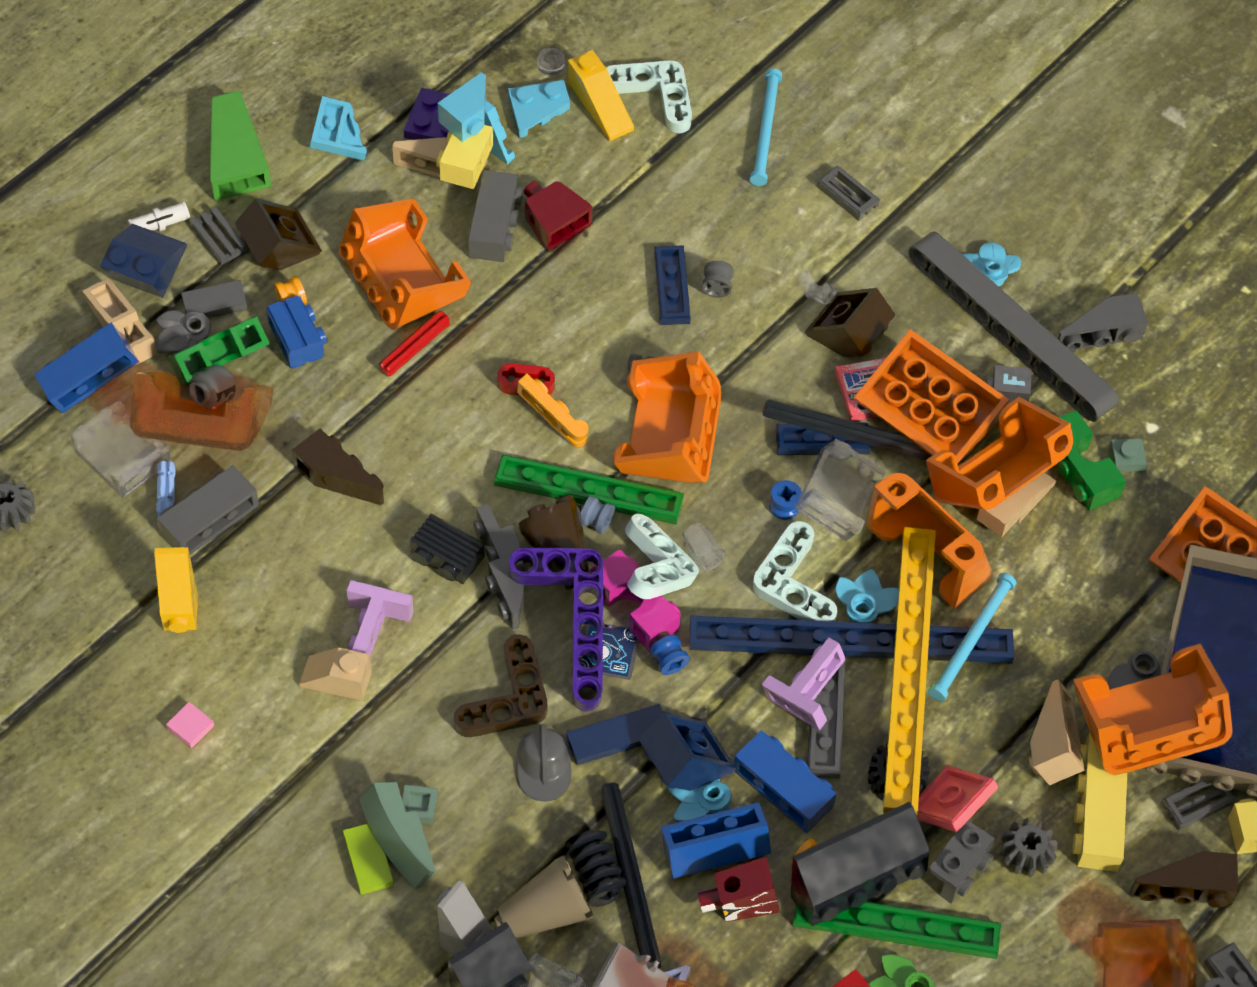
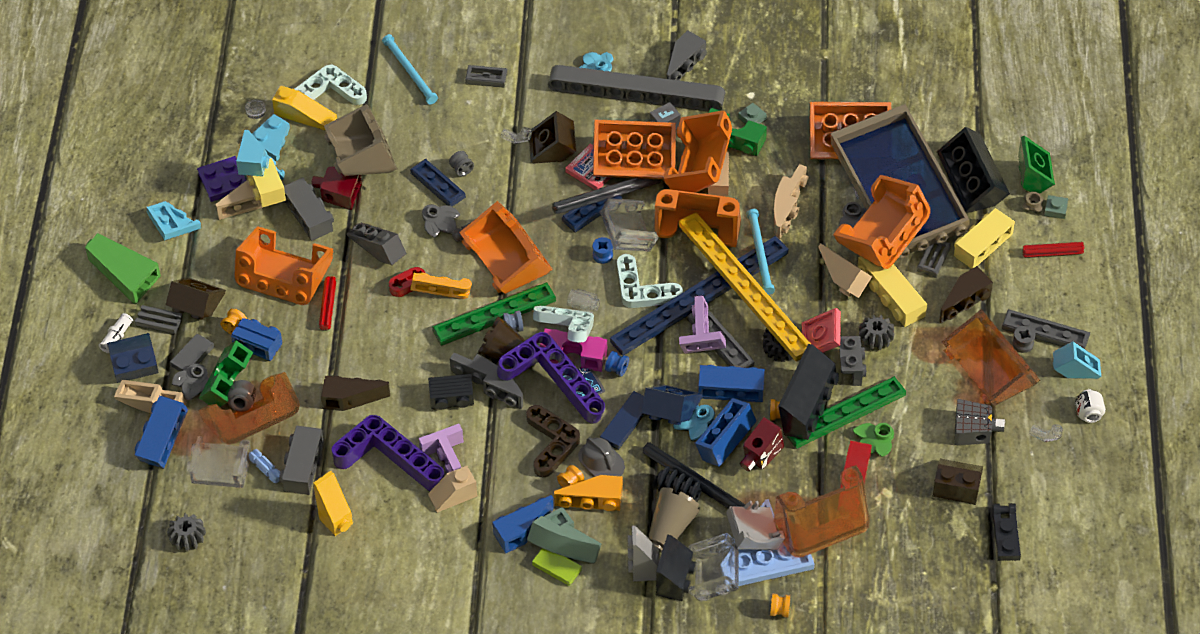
camera: 35 degrees left, 5 degrees down
bright pink tile [166,702,214,749] -> none
medium azure plate [836,569,899,623] -> none
none -> dark tan windscreen [324,104,397,176]
none -> dark purple beam [332,415,444,492]
none -> dark grey slope [347,222,407,265]
none -> dark grey plate [422,204,460,238]
none -> blue slope [492,495,554,554]
none -> light orange slope [554,475,623,511]
none -> light orange wheel [557,465,585,488]
none -> tan slope [773,164,808,240]

